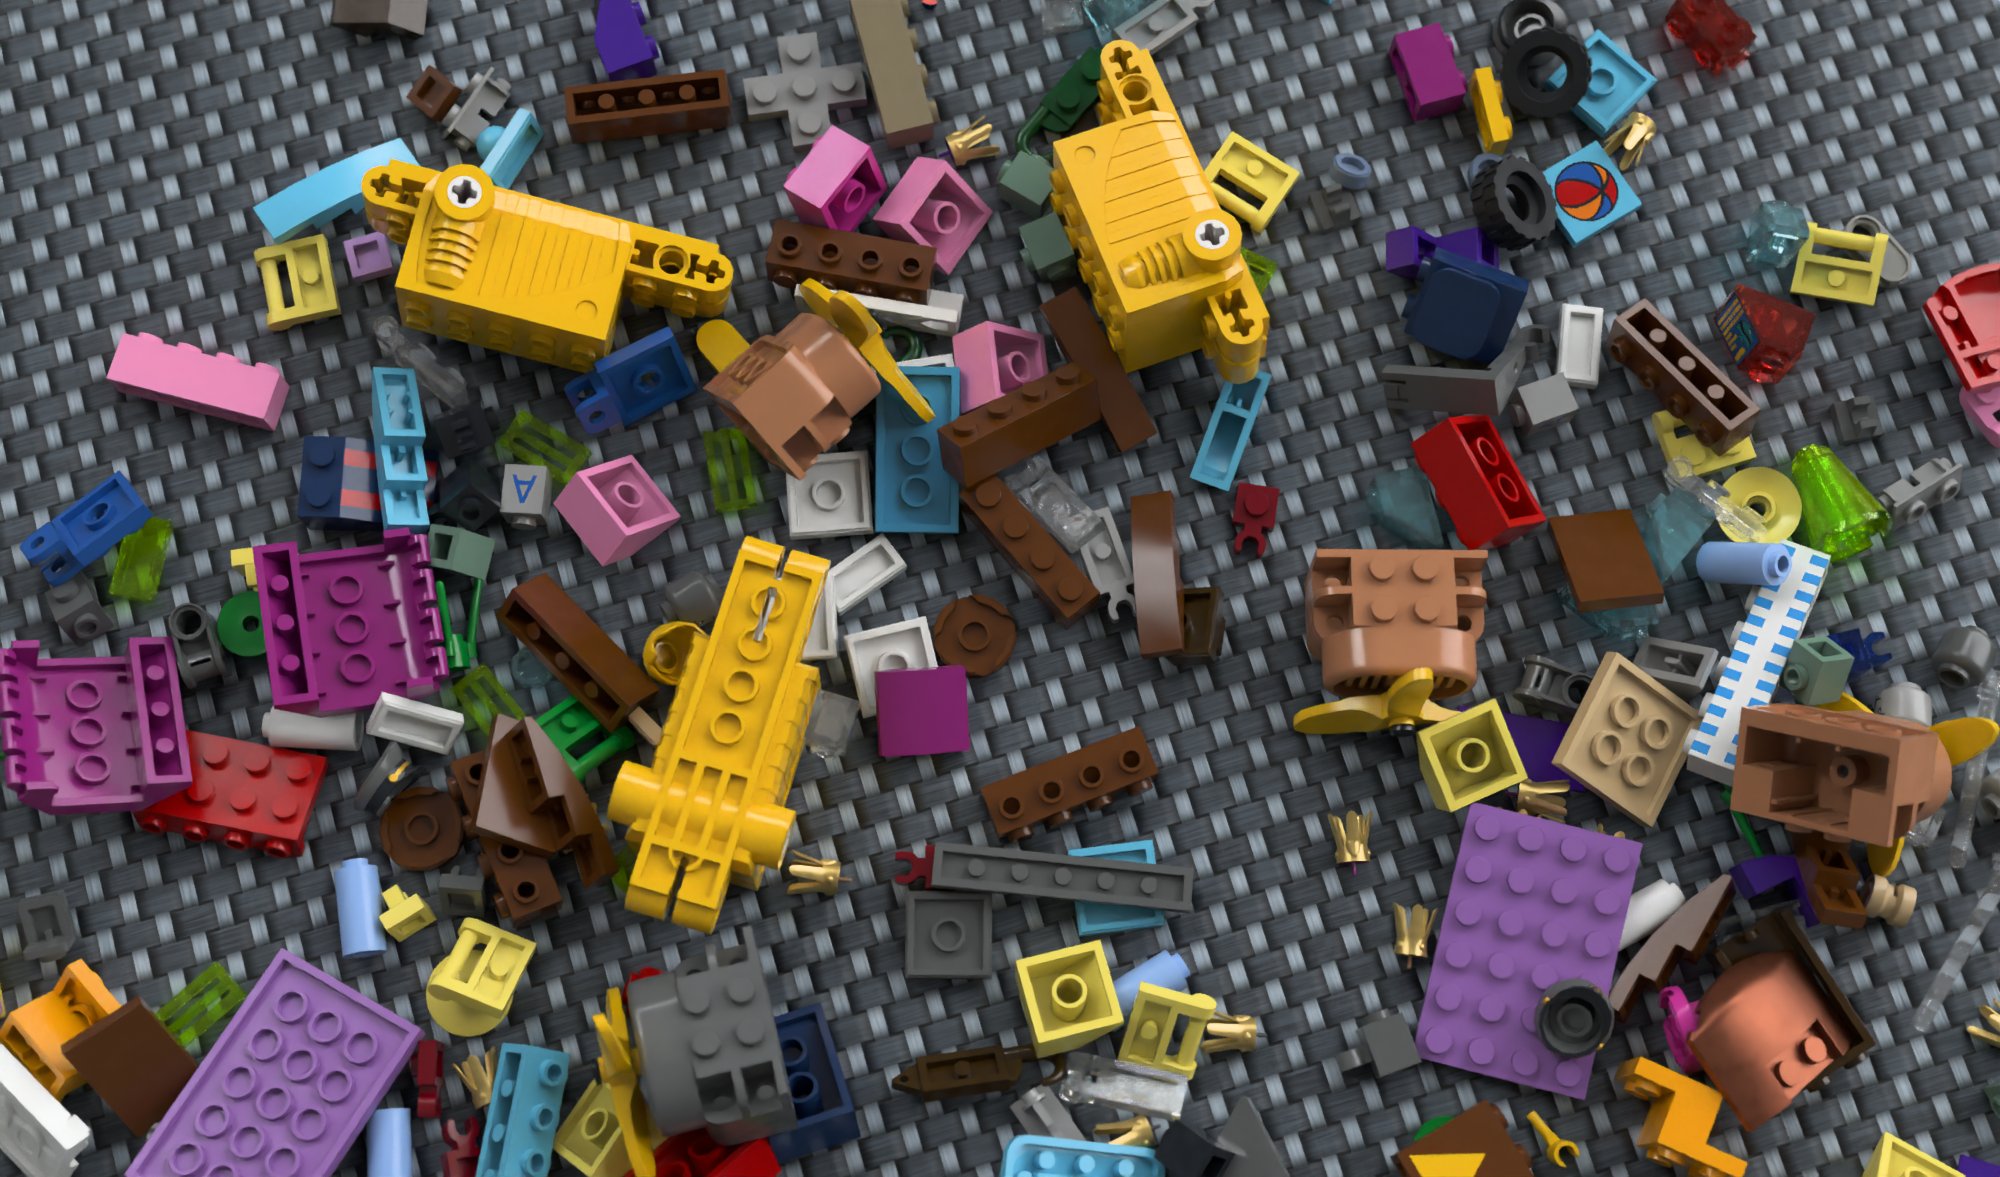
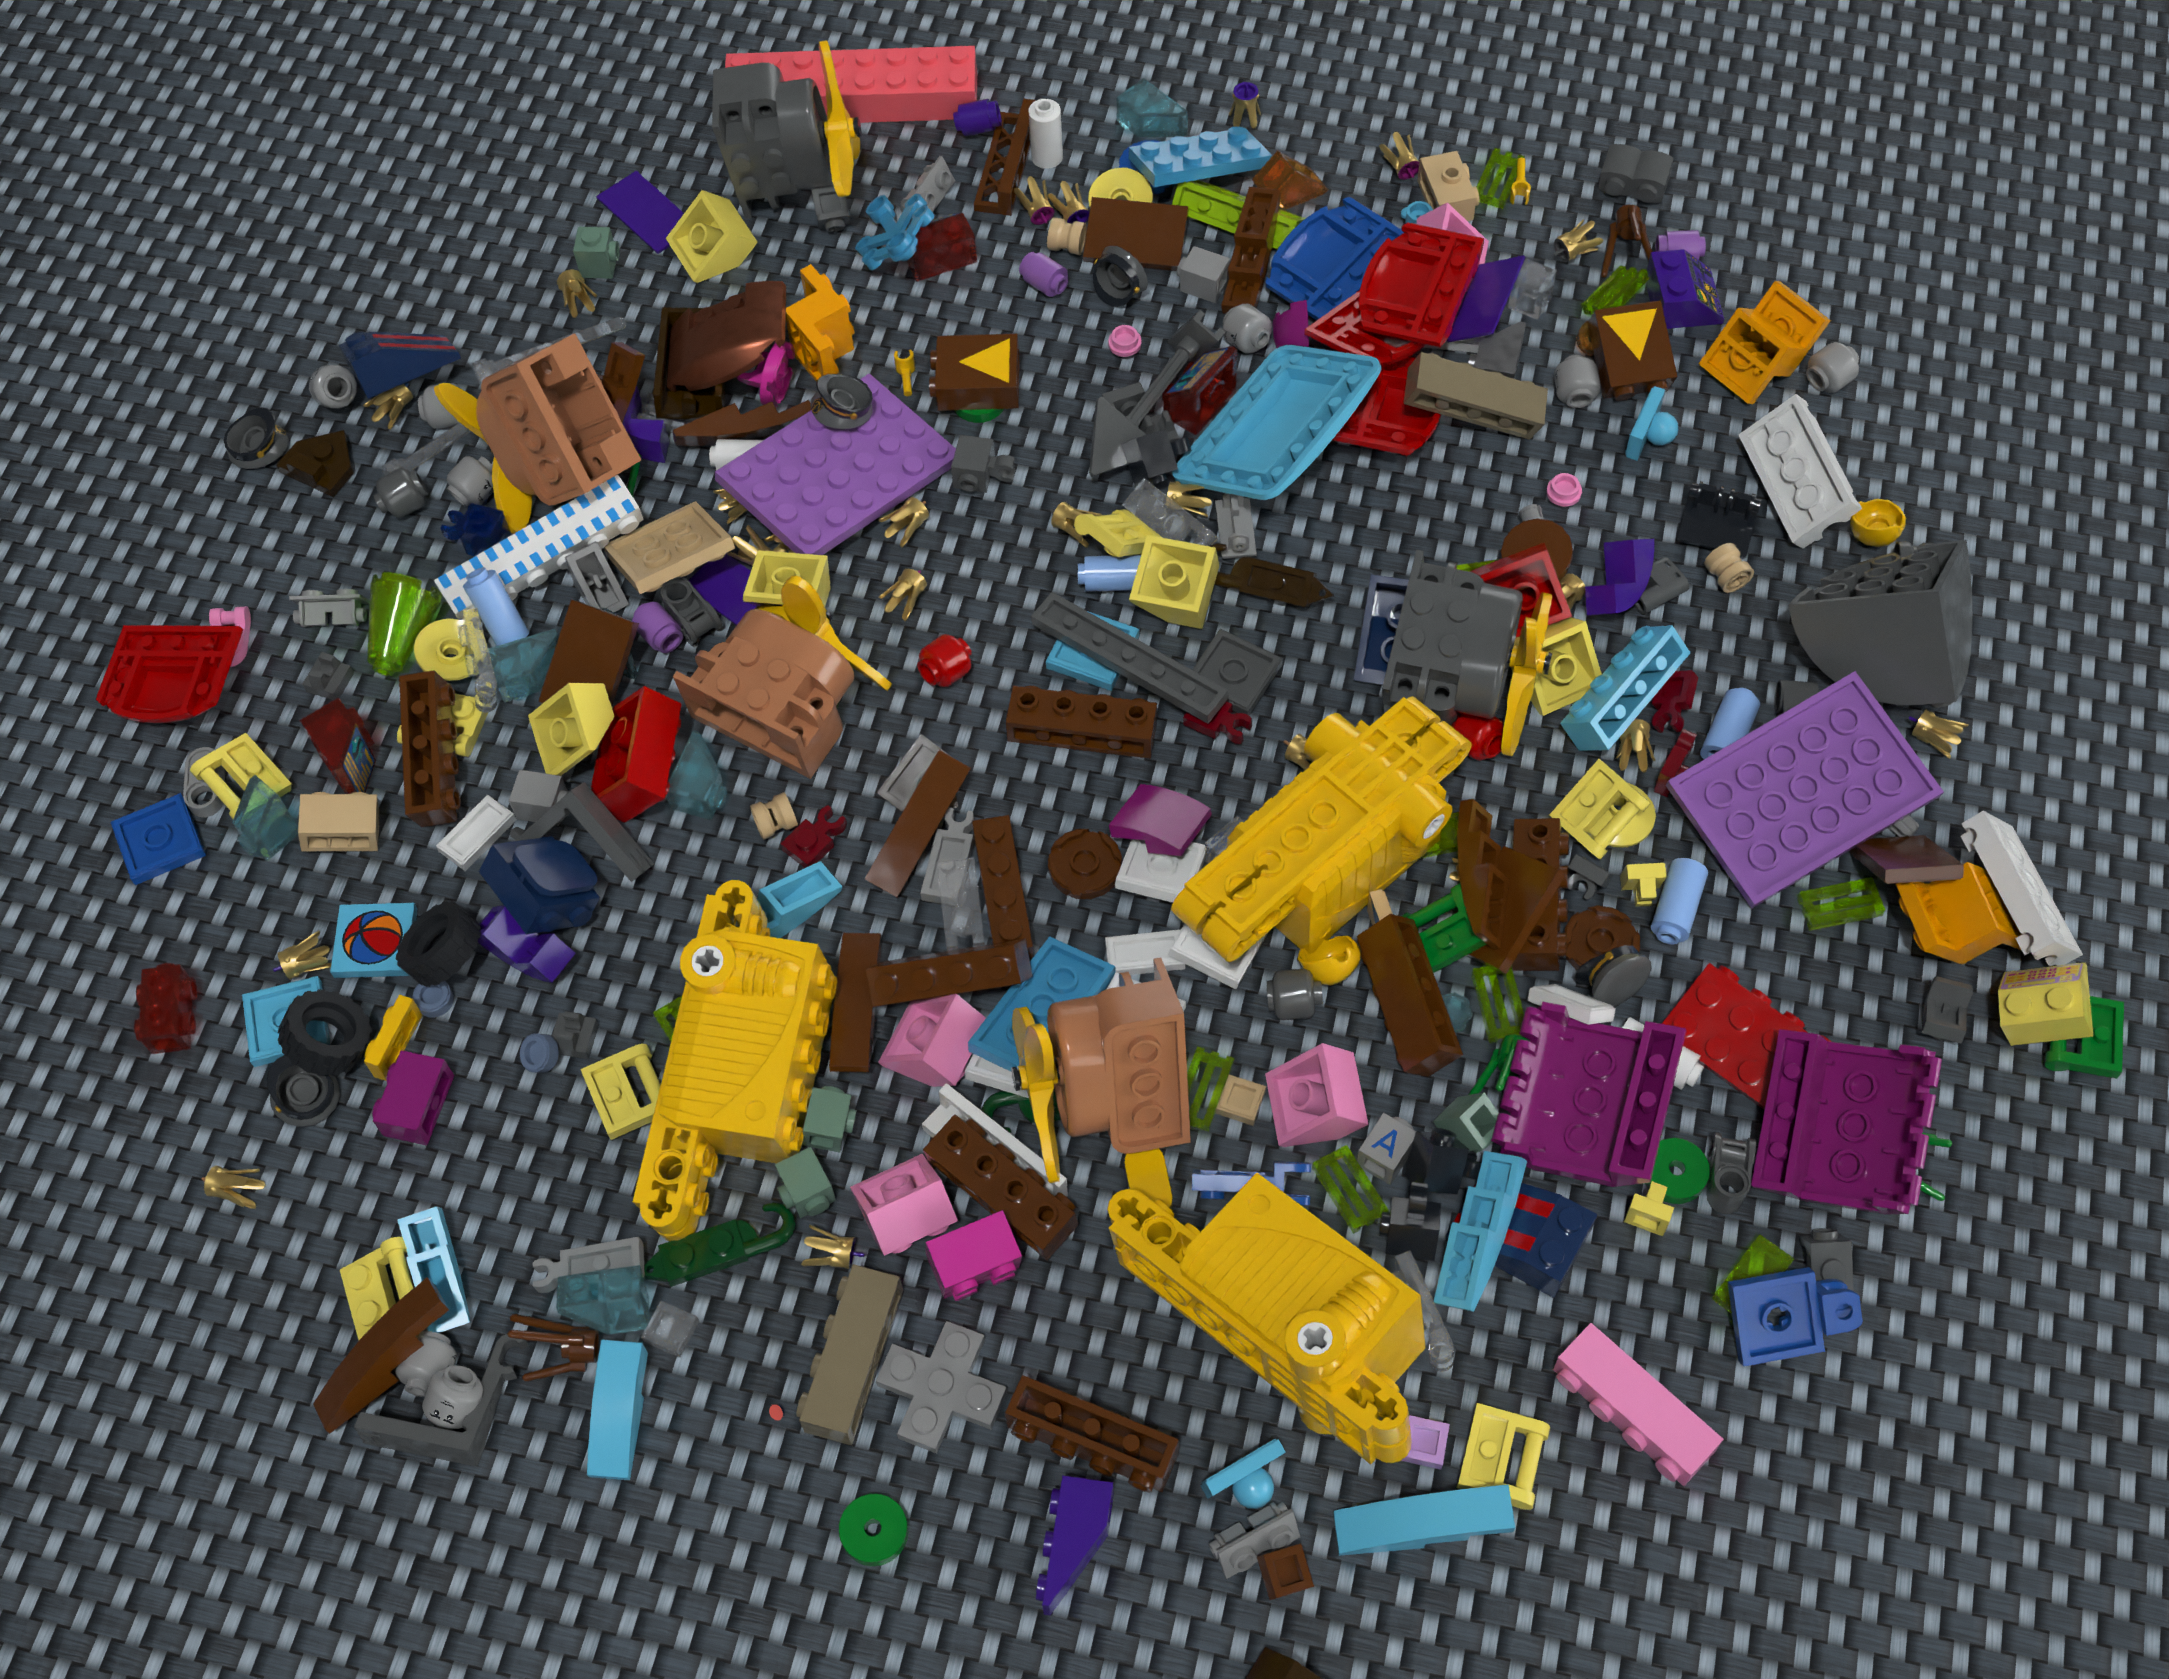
camera: 145 degrees left, 15 degrees down
sand green brick [1779,636,1855,707] -> none
none -> blue tile [111,793,206,885]
none -> tan brick [298,792,379,851]
none -> light yellow slope [528,683,614,776]
none -> medium lavender brick [632,602,683,653]
none -> tan wheel [750,792,798,840]
none -> red head [917,634,971,688]
none -> tan tile [1216,1074,1266,1126]

